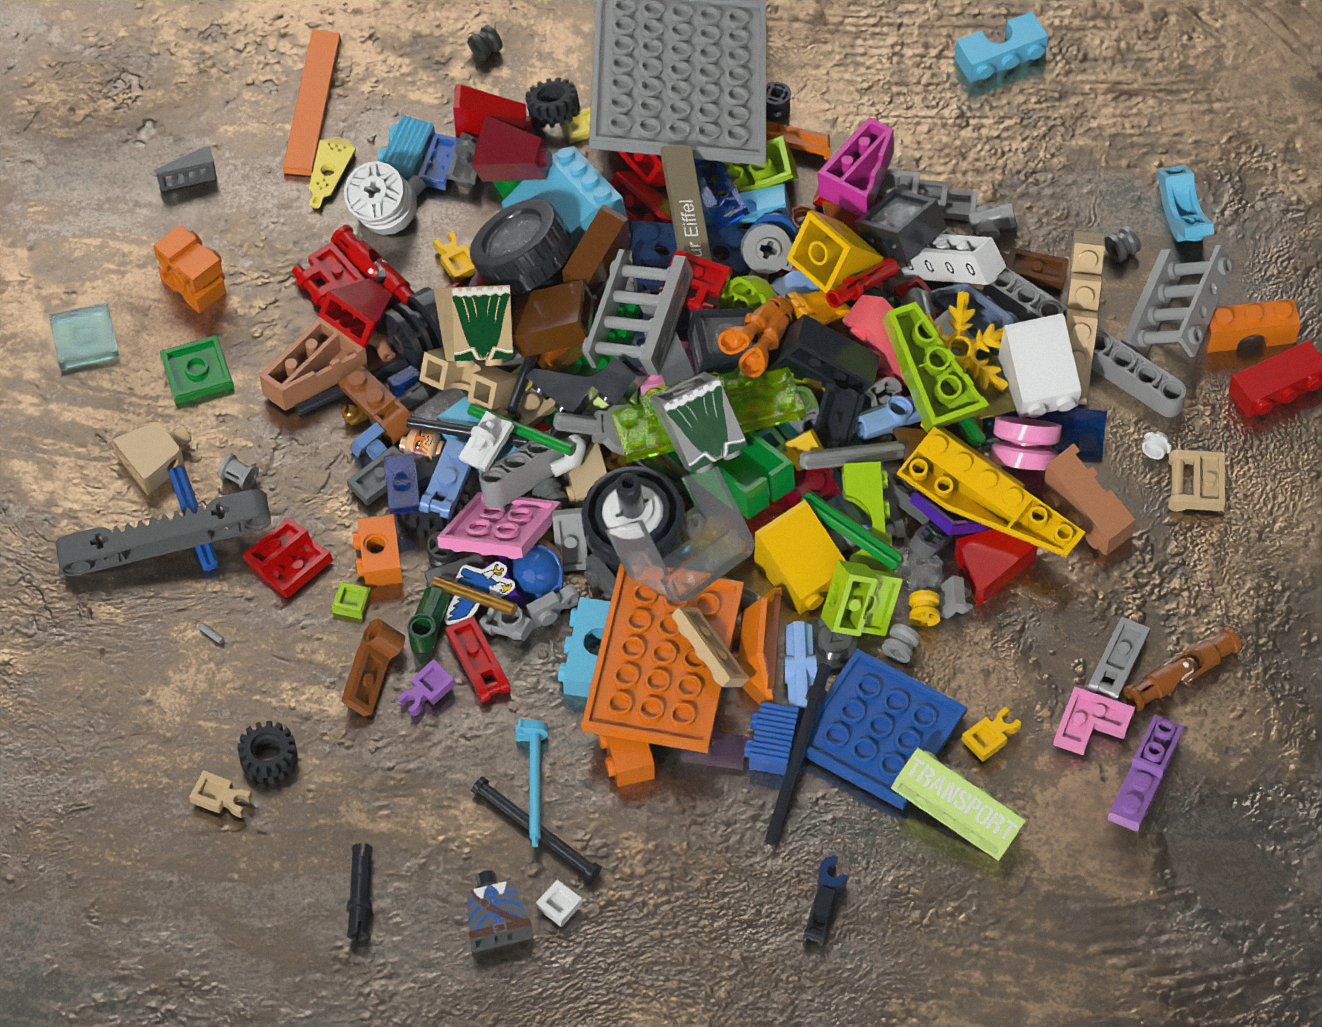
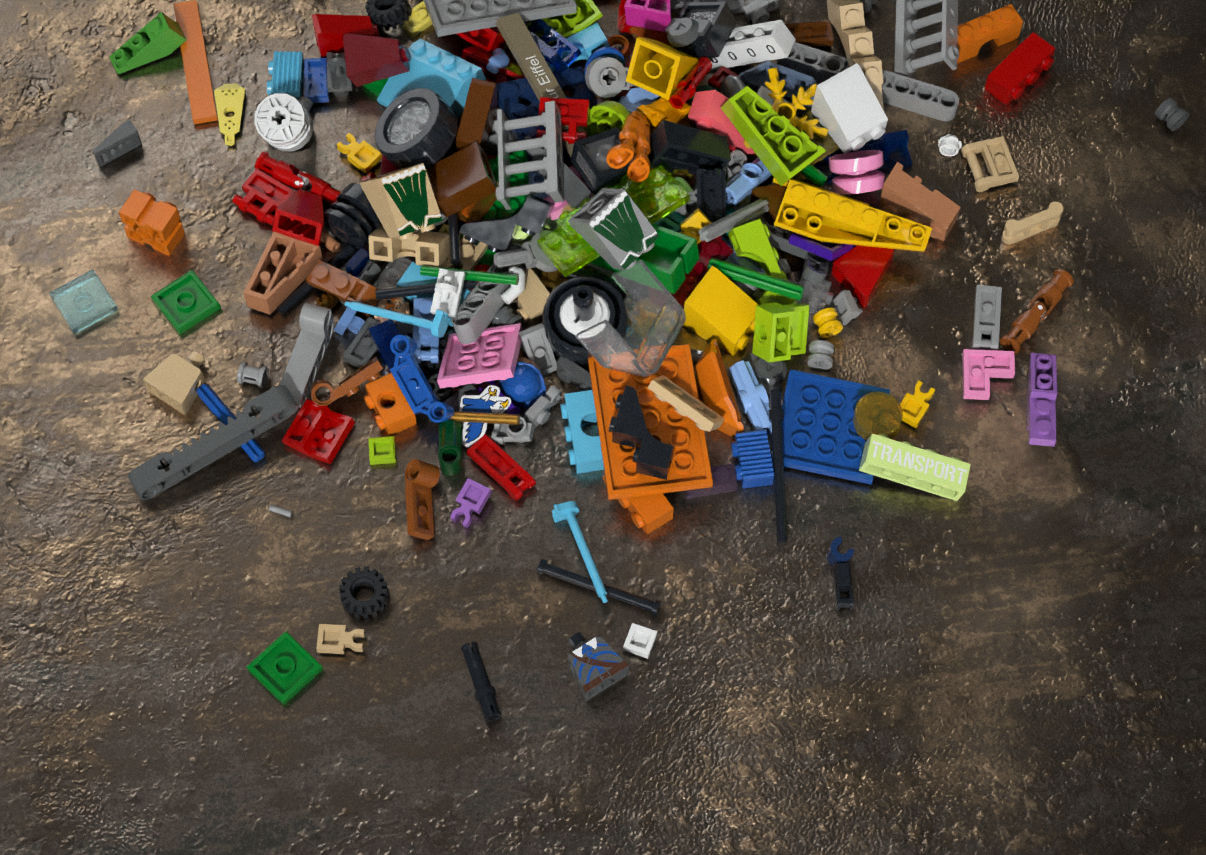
camera: 20 degrees left, 5 degrees up
none -> bright green slope [109,12,187,74]
none -> green tile [246,631,323,705]
none -> light grey beam [280,303,334,408]
none -> dark orange plate [311,357,383,406]
none -> medium azure piece [345,301,451,338]
none -> blue plate [390,335,454,423]
none -> medium blue arm [486,48,509,74]
none -> black arch [609,386,674,480]
none -> dark grey piece [665,18,712,47]
none -> clear yellow head [853,392,903,440]
none -> tan plate [1002,202,1063,244]

